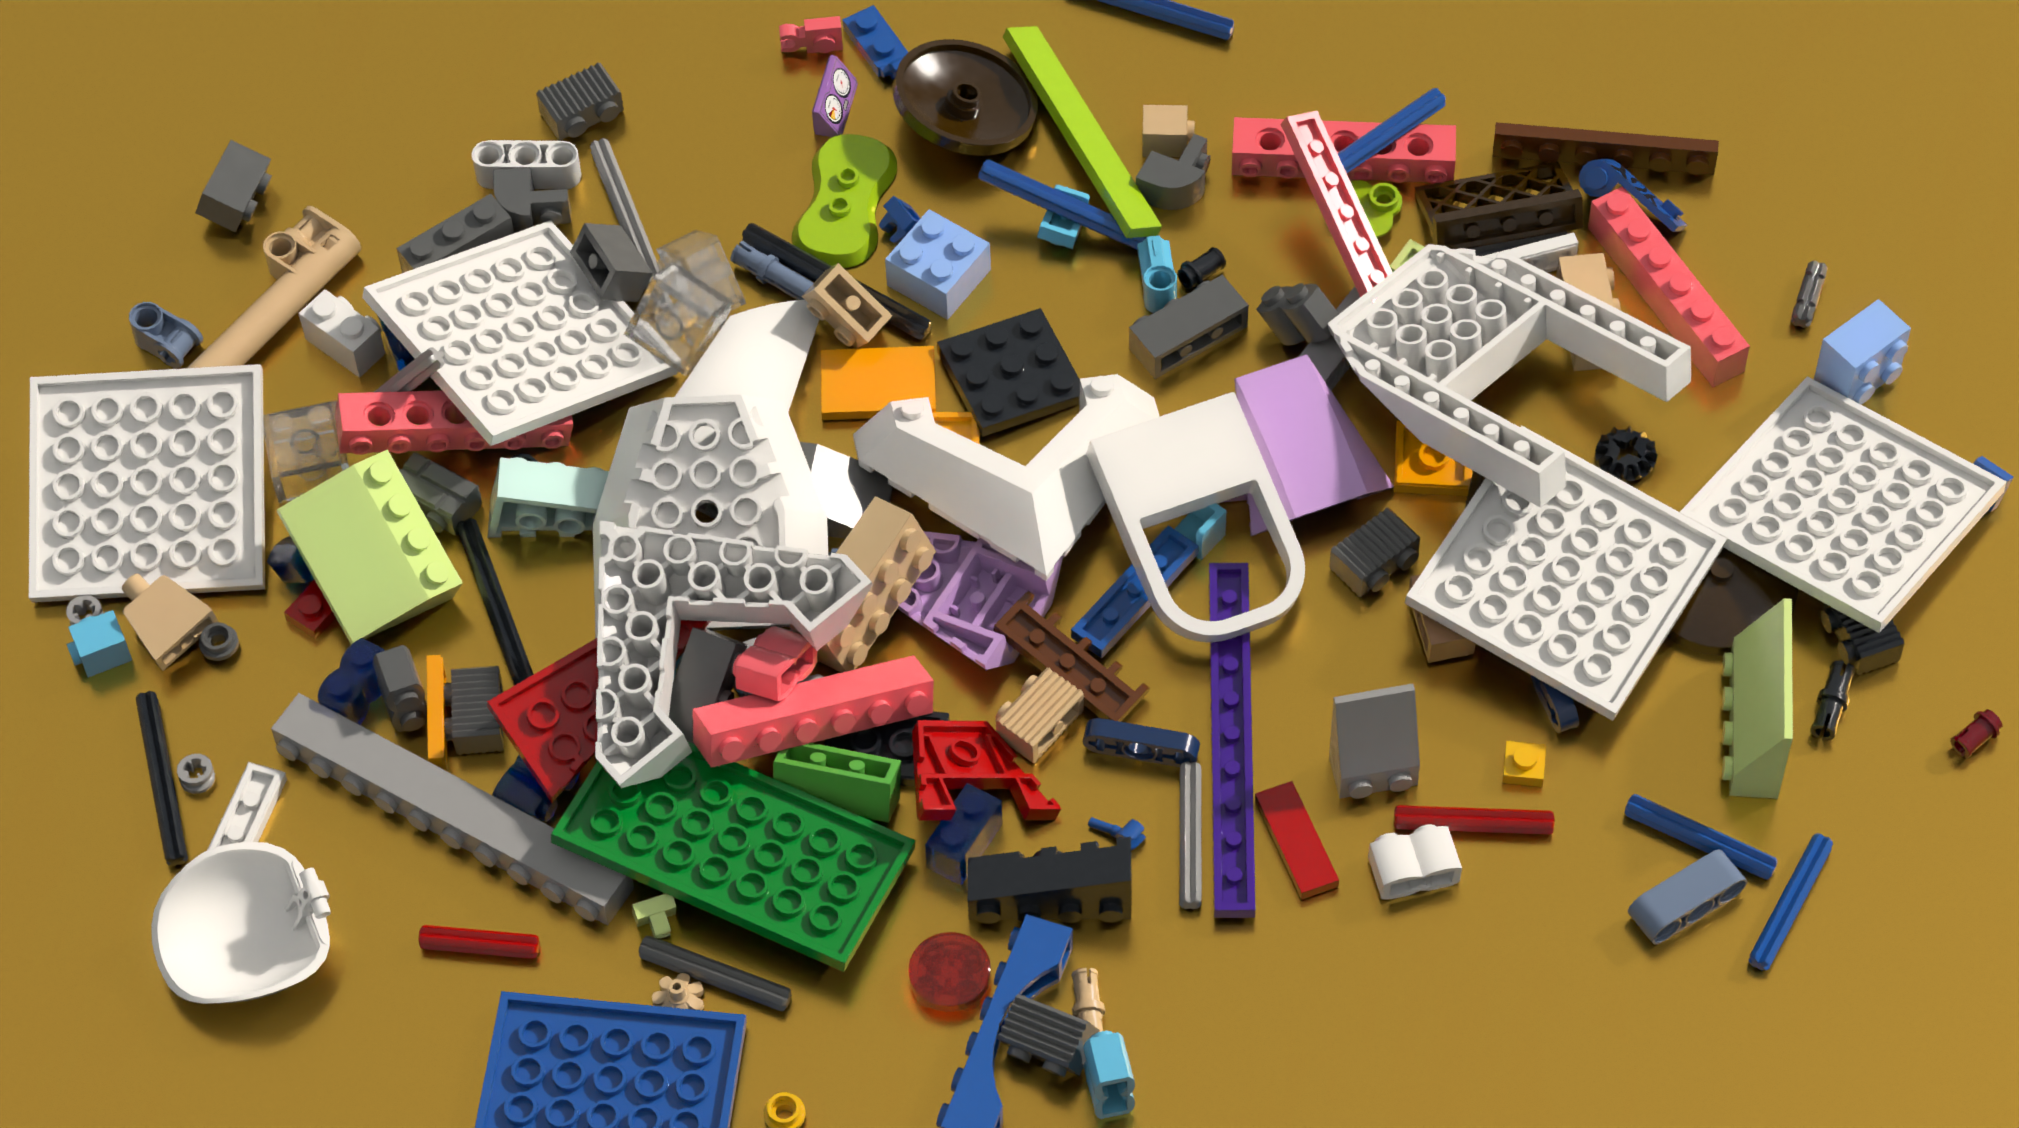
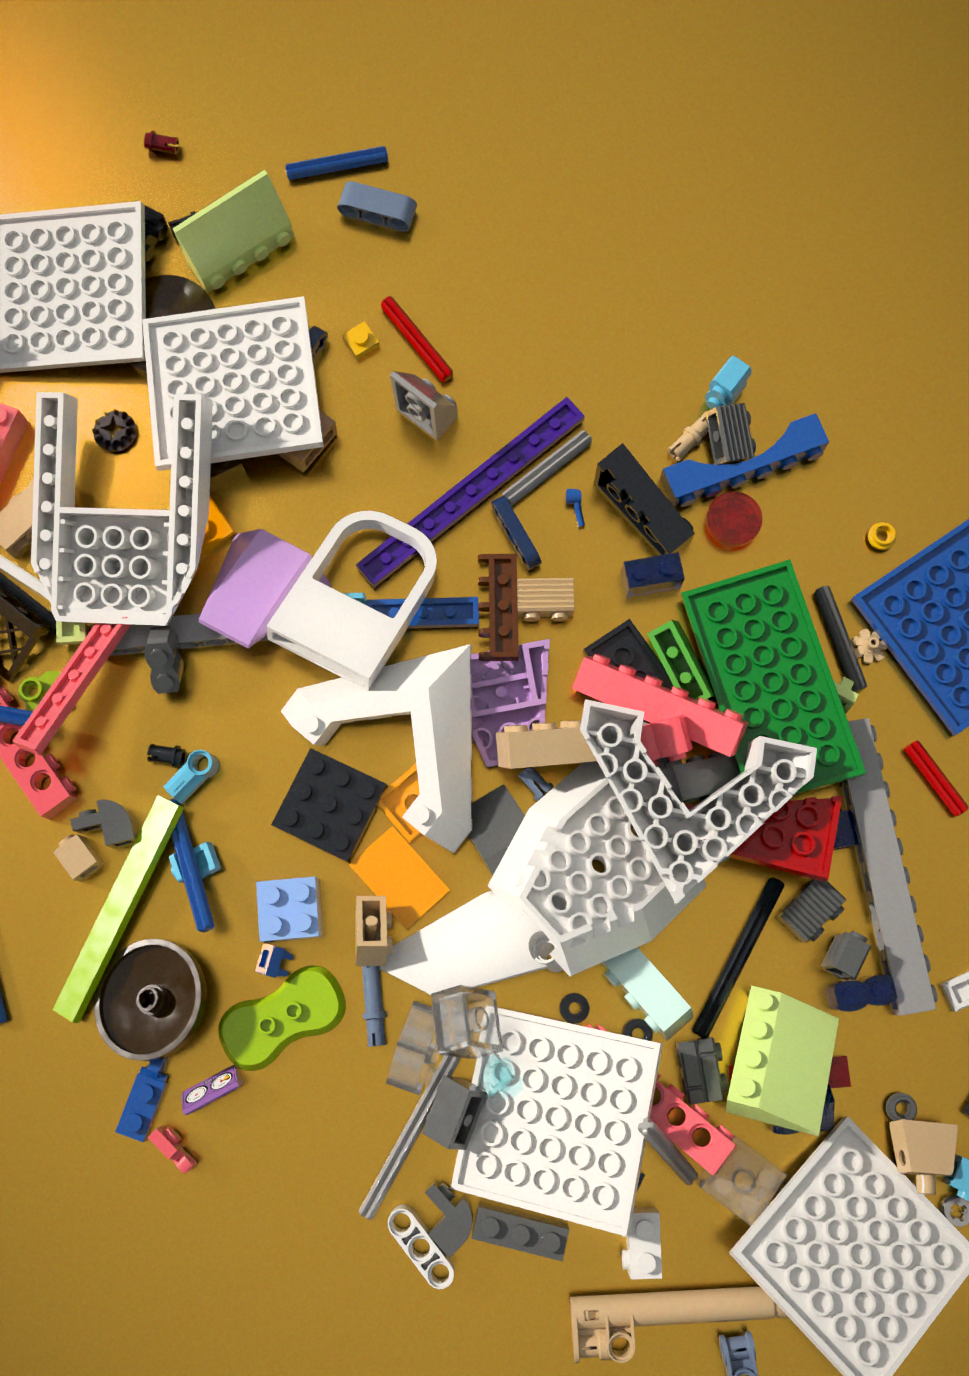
camera: 130 degrees left, 20 degrees up
light orange tile [427,655,448,772] -> none
dark grey brick [536,62,624,141] -> none
black axle [742,223,932,340] -> none
red wing [912,720,1061,821] -> none
dark grey brick [1129,275,1249,379] -> none
red tile [1255,781,1339,900] -> none
dark grey brick [1329,507,1420,597] -> none
white brick [1368,824,1462,899] -> none
blue axle [1625,794,1778,879] -> none
none -> clear light blue tile [483,1054,515,1098]
none -> black plate [560,993,590,1023]

